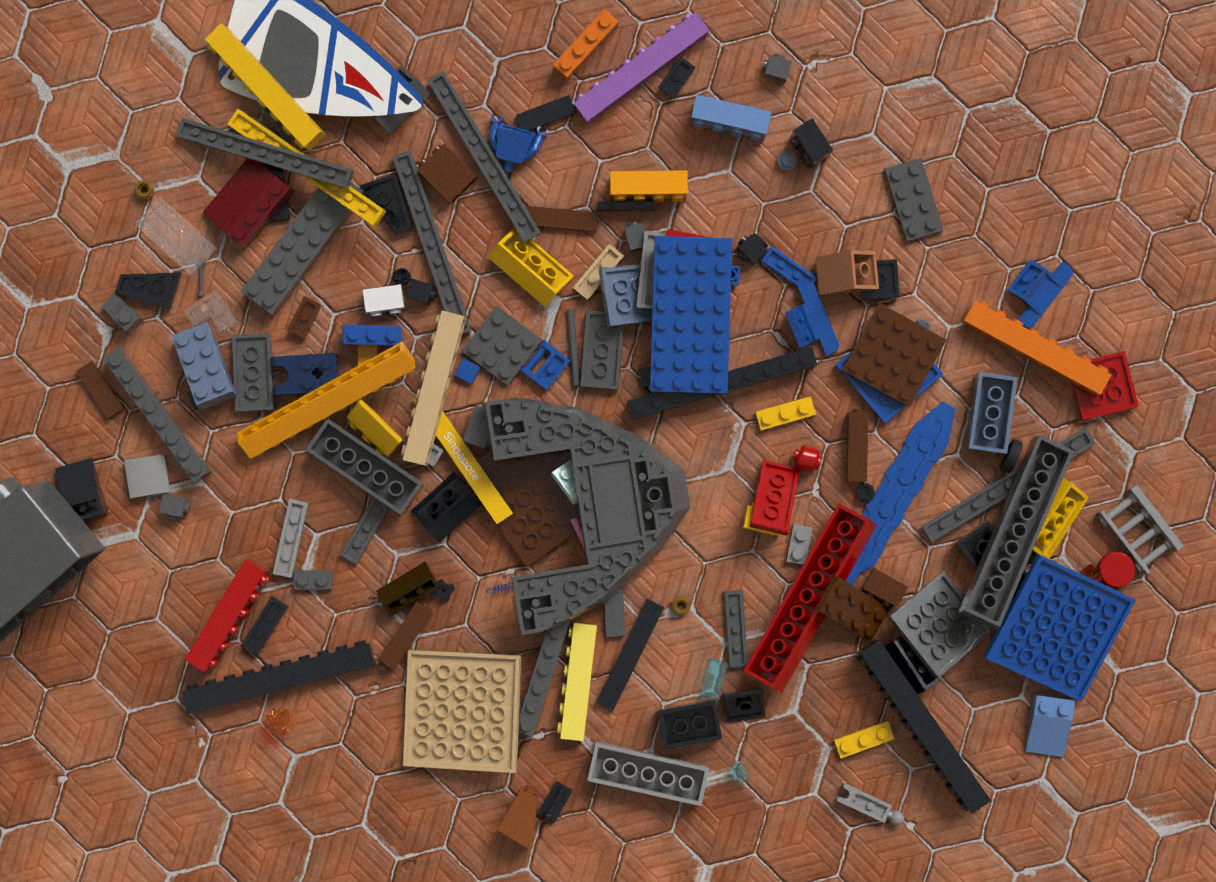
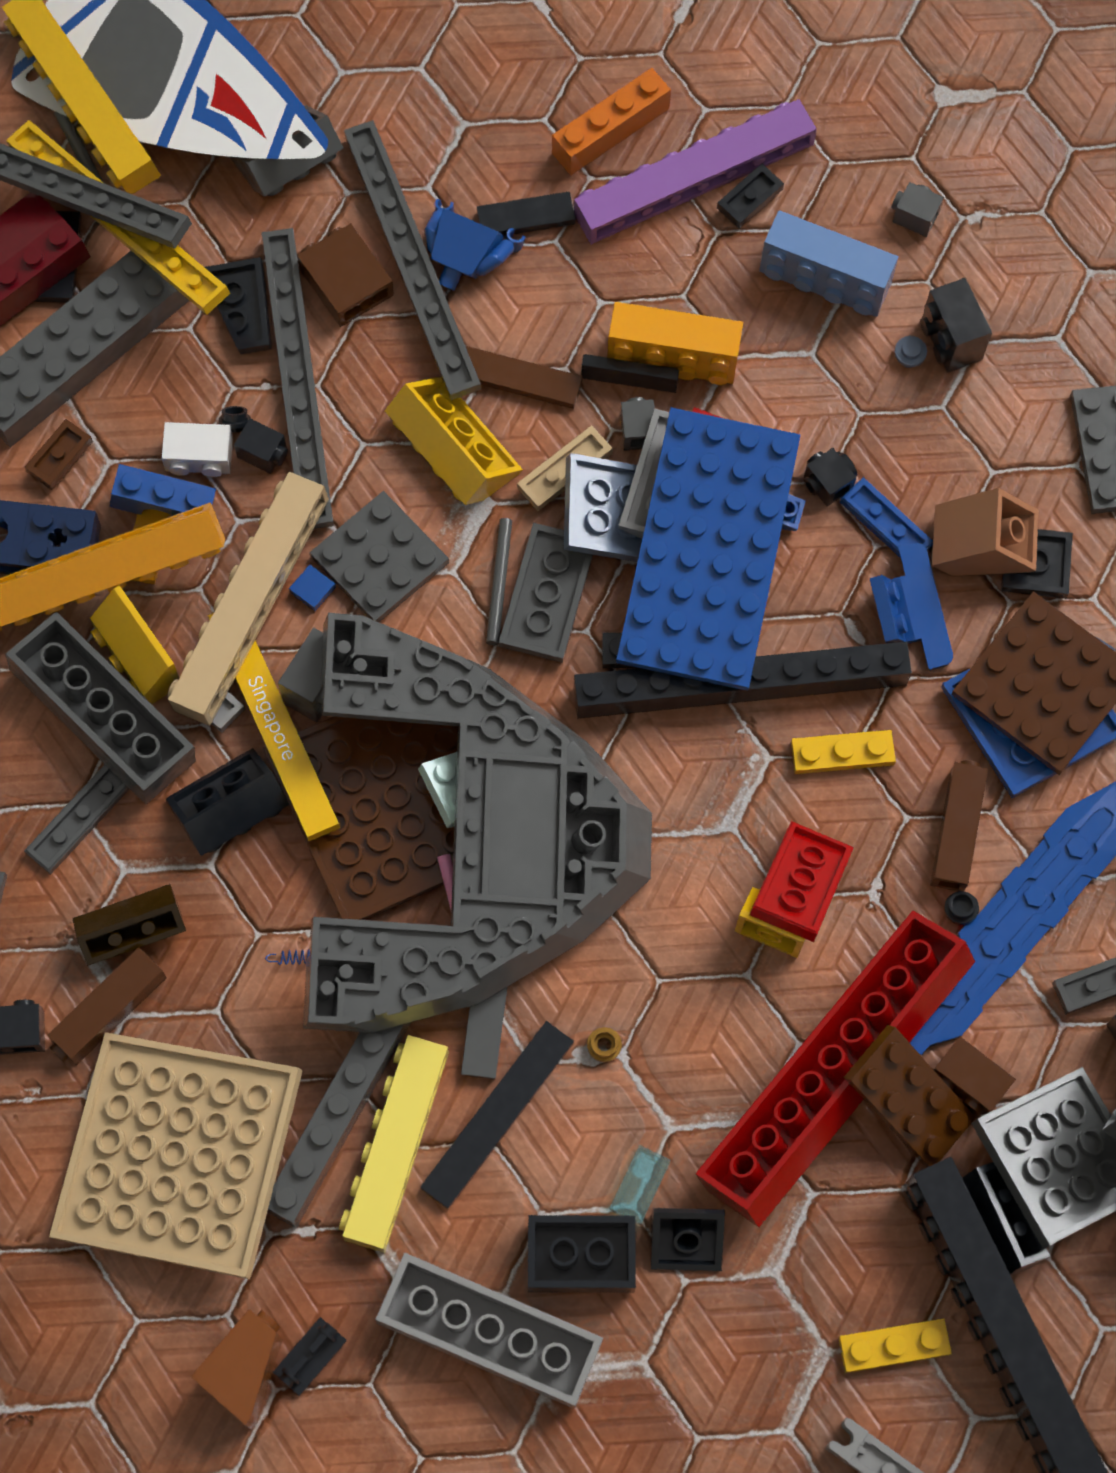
camera: 10 degrees right, 15 degrees down
black plate [432,579,455,602] -> none
blue plate [520,340,570,391] -> none
dark grey tile [724,590,748,668] -> none
clear light blue plate [732,760,749,782] -> none
light grey plate [786,524,813,565] -> none
red head [792,445,822,473] -> none

